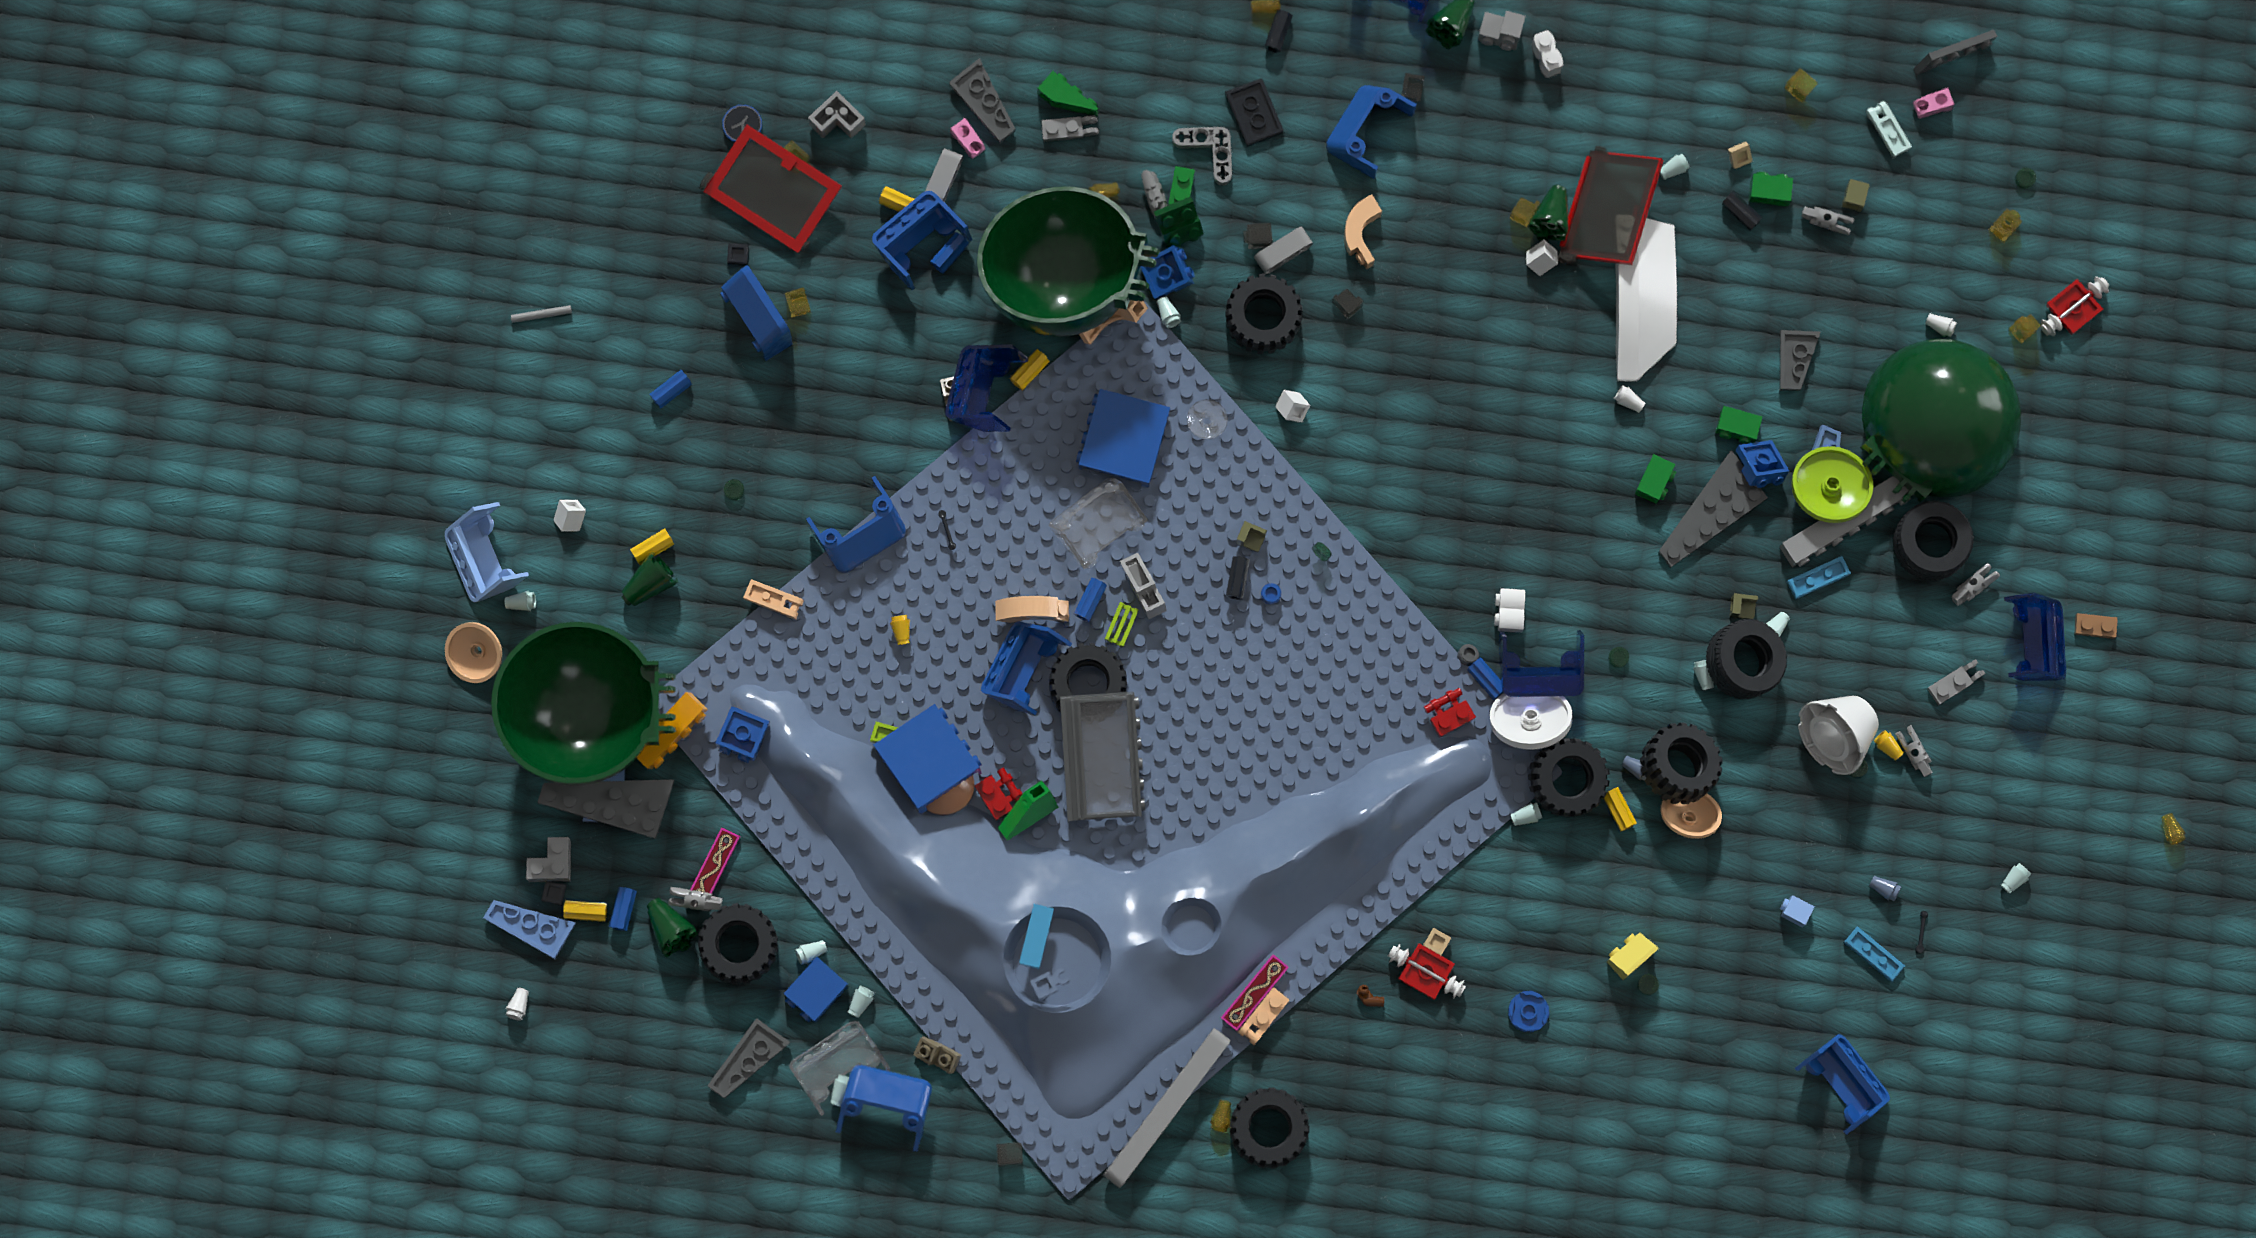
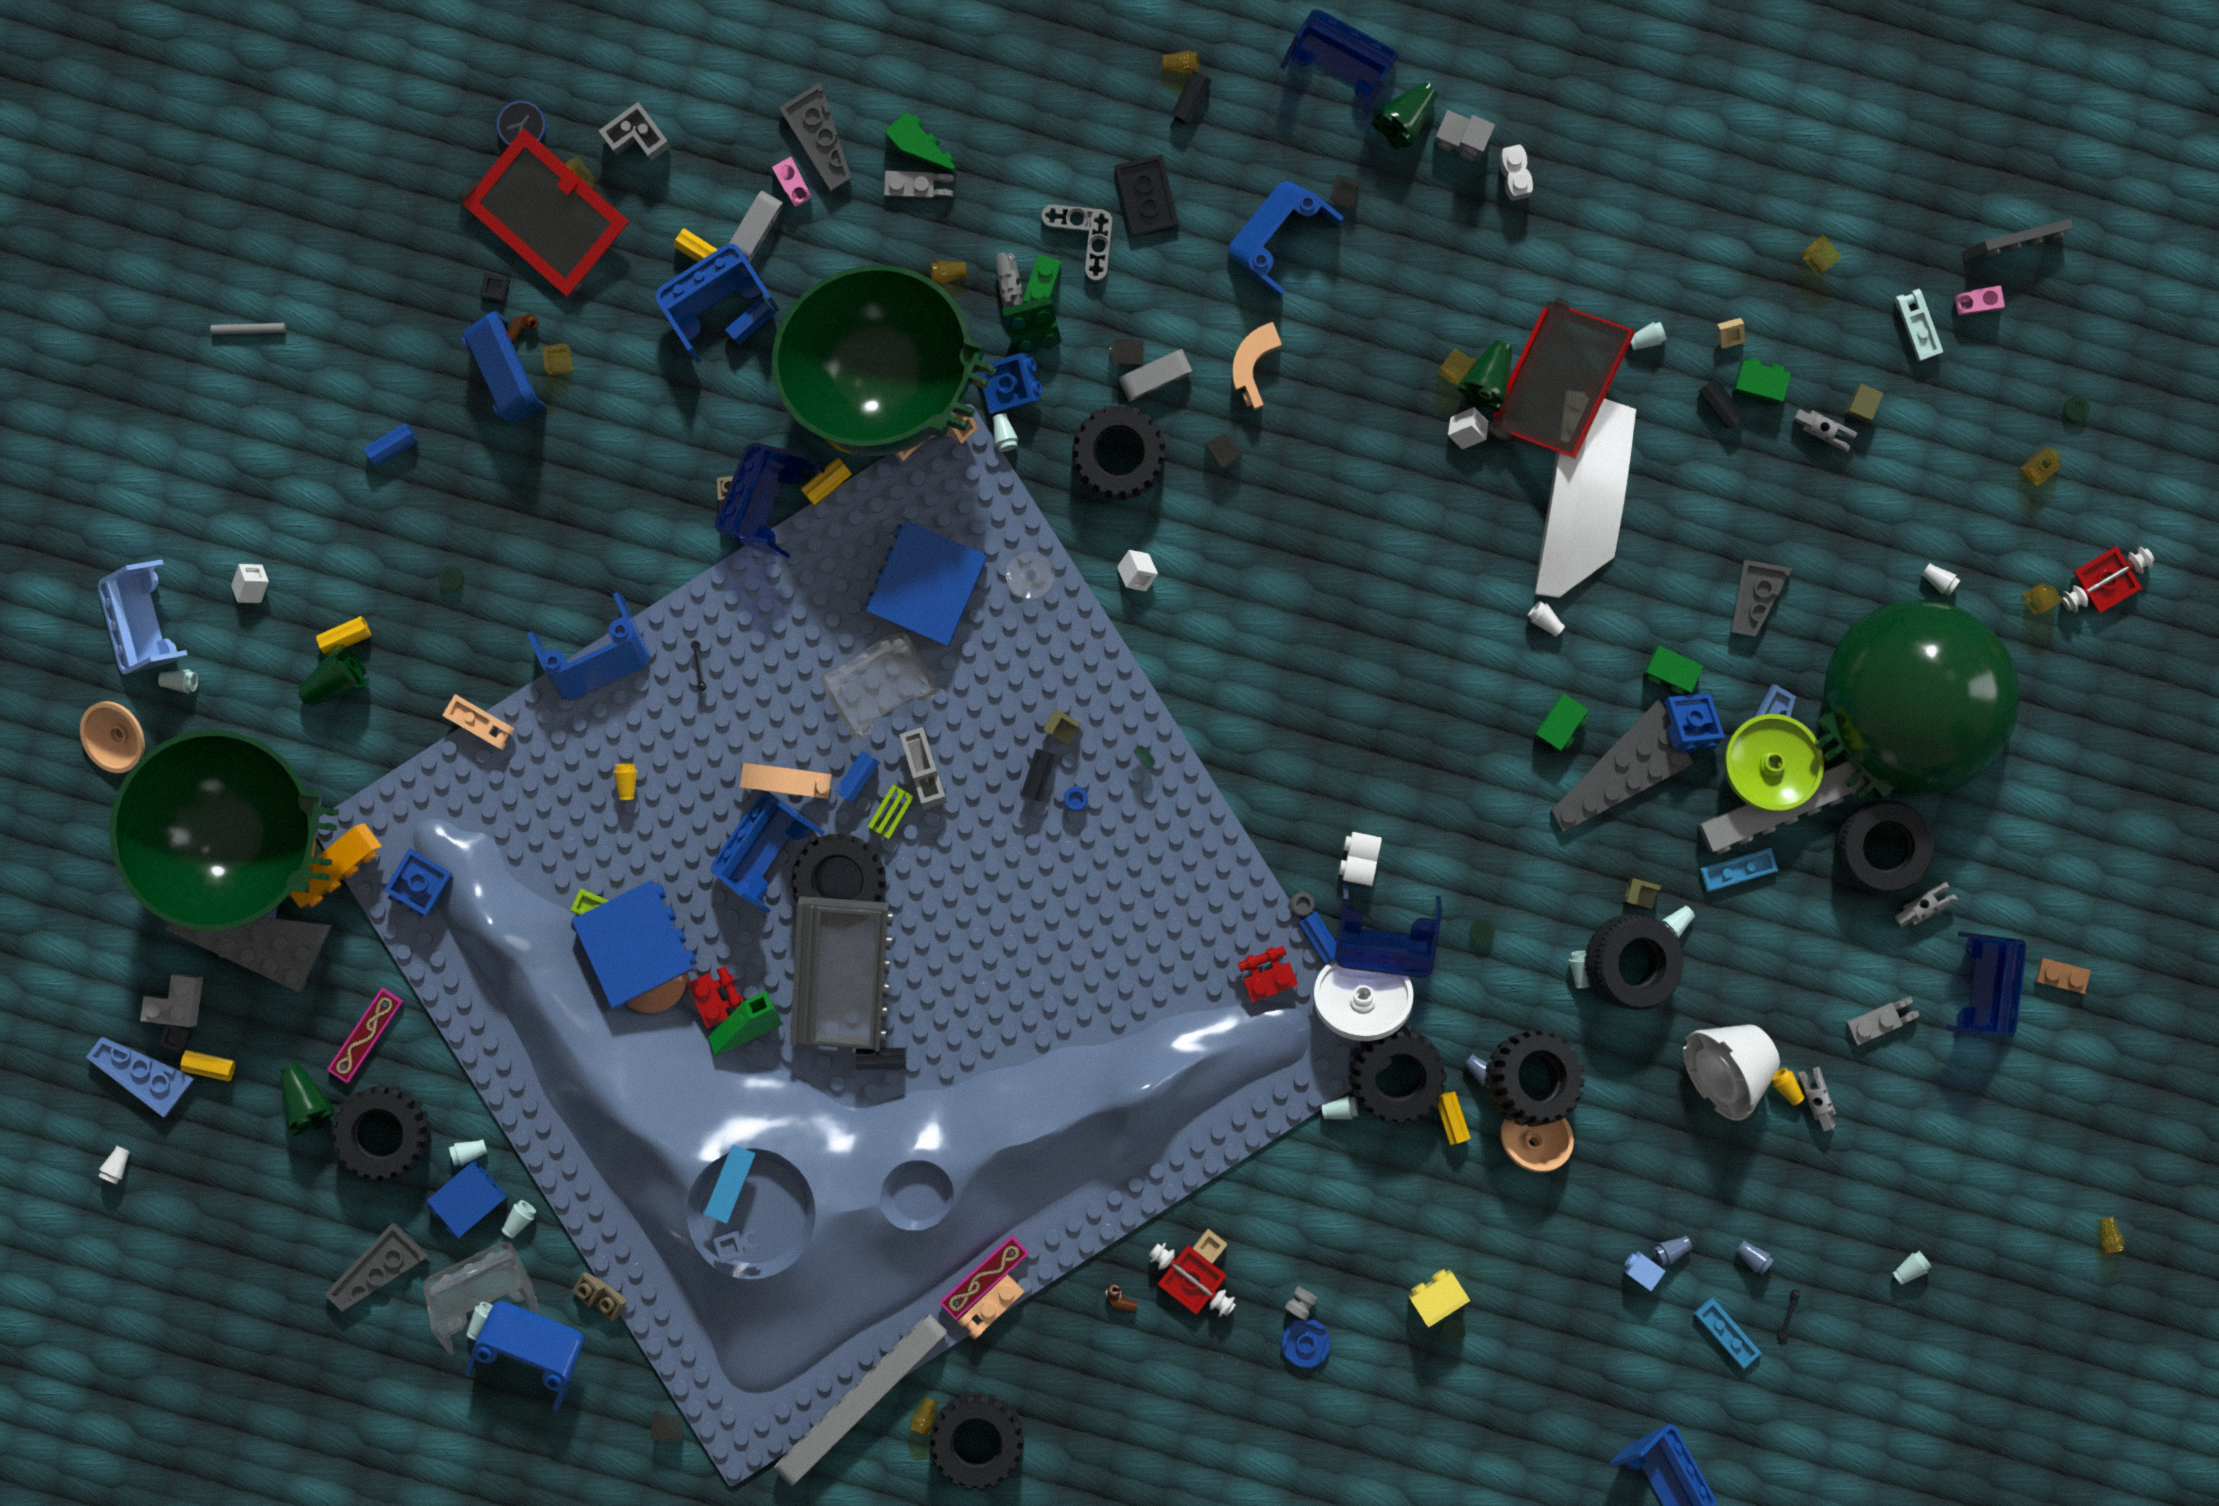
camera: 15 degrees right, 10 degrees up
blue axle [609,887,637,931] -> none
light grey hinge [668,887,722,911] -> none
none -> reddish brown arm [507,314,539,342]
none -> black axle [856,1047,906,1070]
none -> light grey wheel [1285,1286,1318,1320]
none -> sand blue cone [1653,1236,1692,1266]

